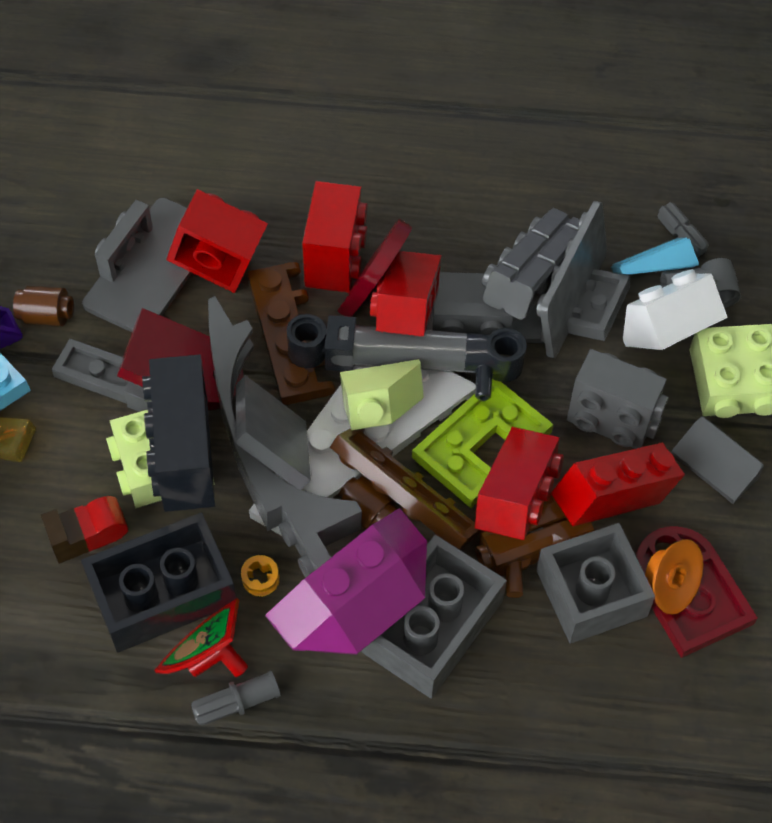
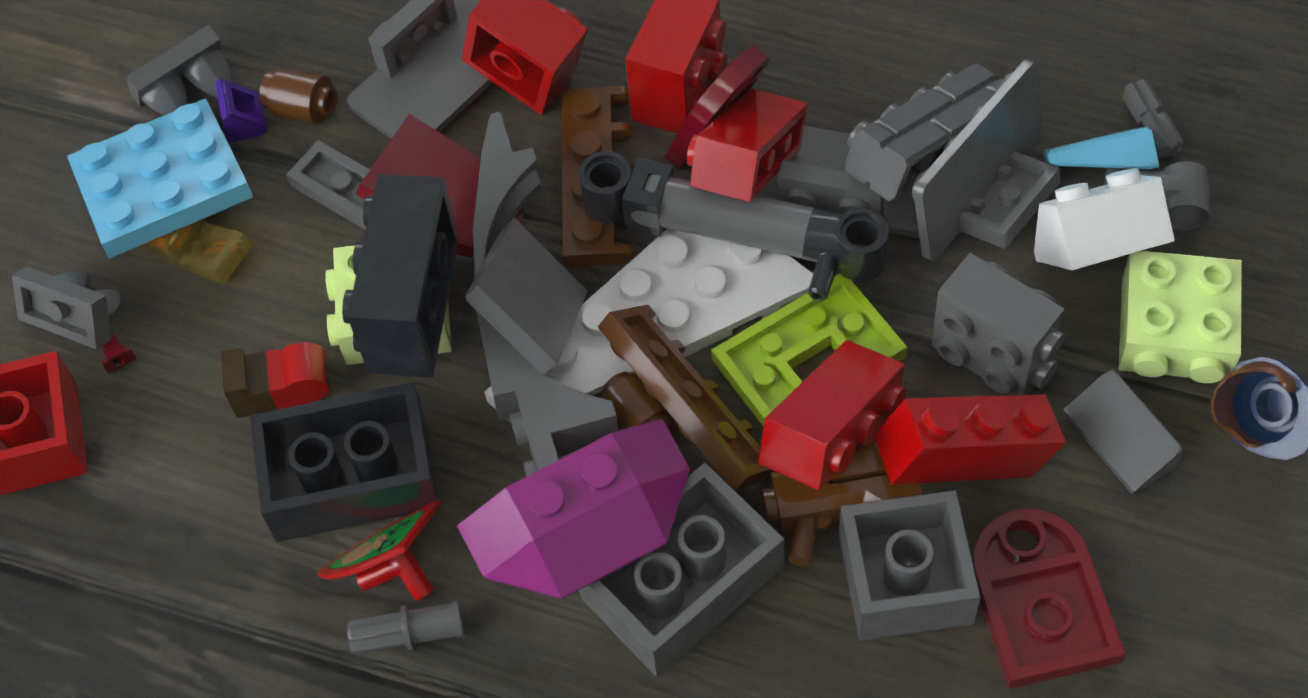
camera: 20 degrees right, 0 degrees up
light orange bush [241,555,280,597] -> none
yellowish green slope [340,359,424,430] -> none
orange piece [645,539,703,614] -> none

